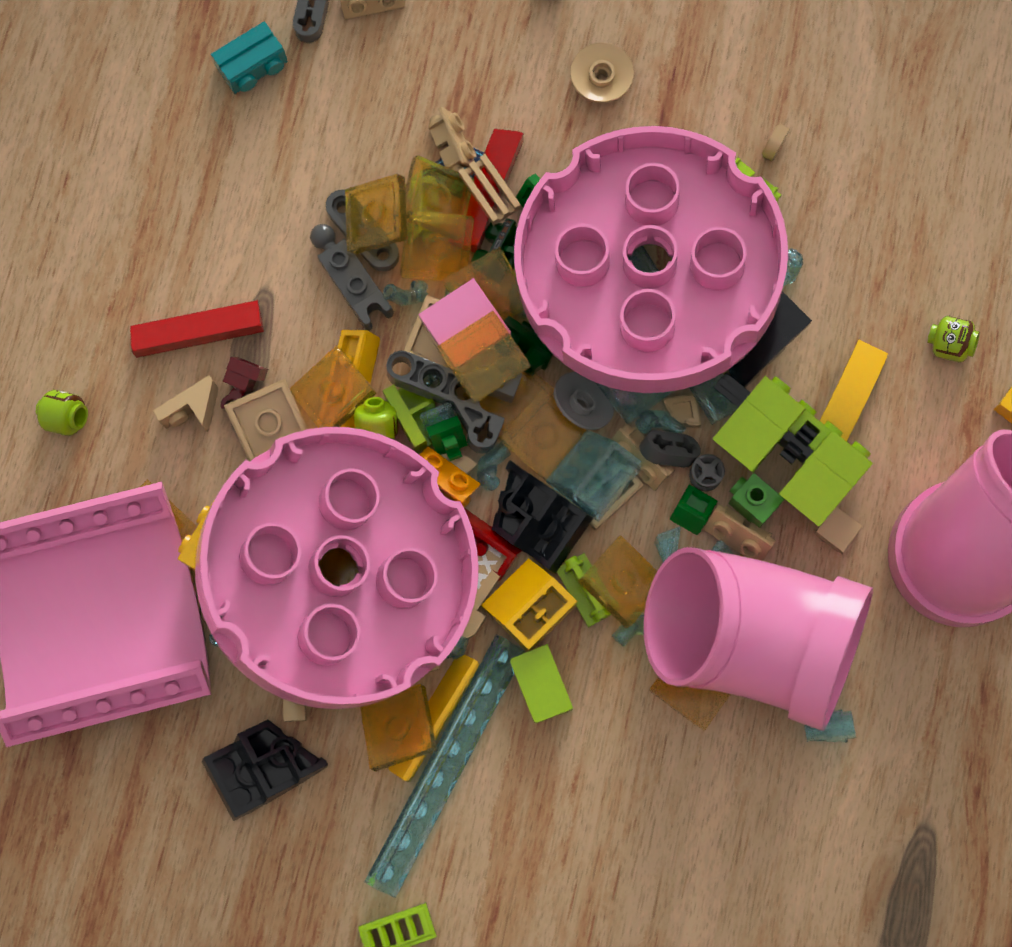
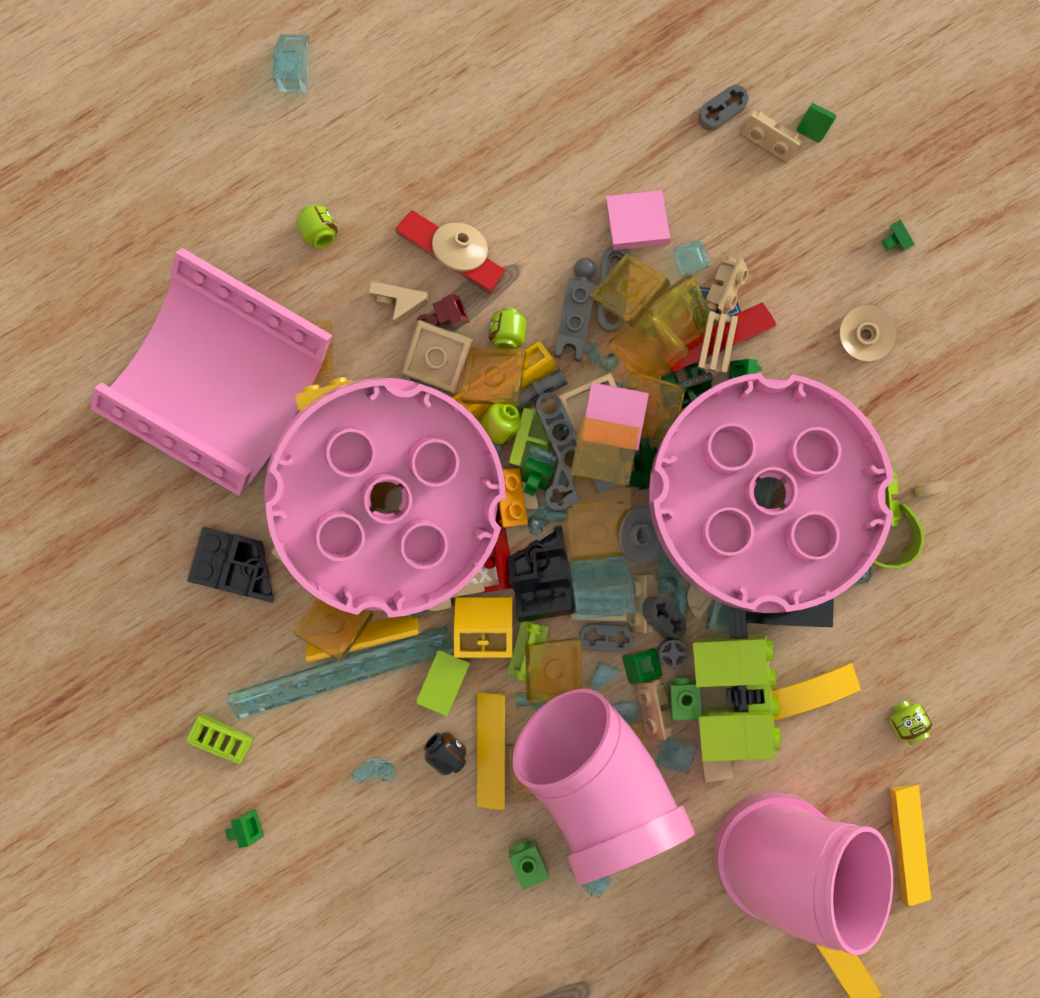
camera: 45 degrees right, 10 degrees up
teal brick [211,21,288,94] -> none
none -> clear light blue arm [351,758,394,784]
none -> black head [424,732,466,775]
none -> tan dish [432,223,488,272]
none -> yellow slope [477,692,505,810]
none -> lime head [488,308,527,352]
none -> bright green brick [509,839,549,890]
none -> dark grey pin [510,368,568,412]
none -> dark grey beam [579,623,634,652]
none -> bright pink tile [606,190,670,251]
none -> clear light blue slope [656,736,698,774]
none -> clear light blue tile [673,239,710,276]
none -> lime piece [872,503,925,568]

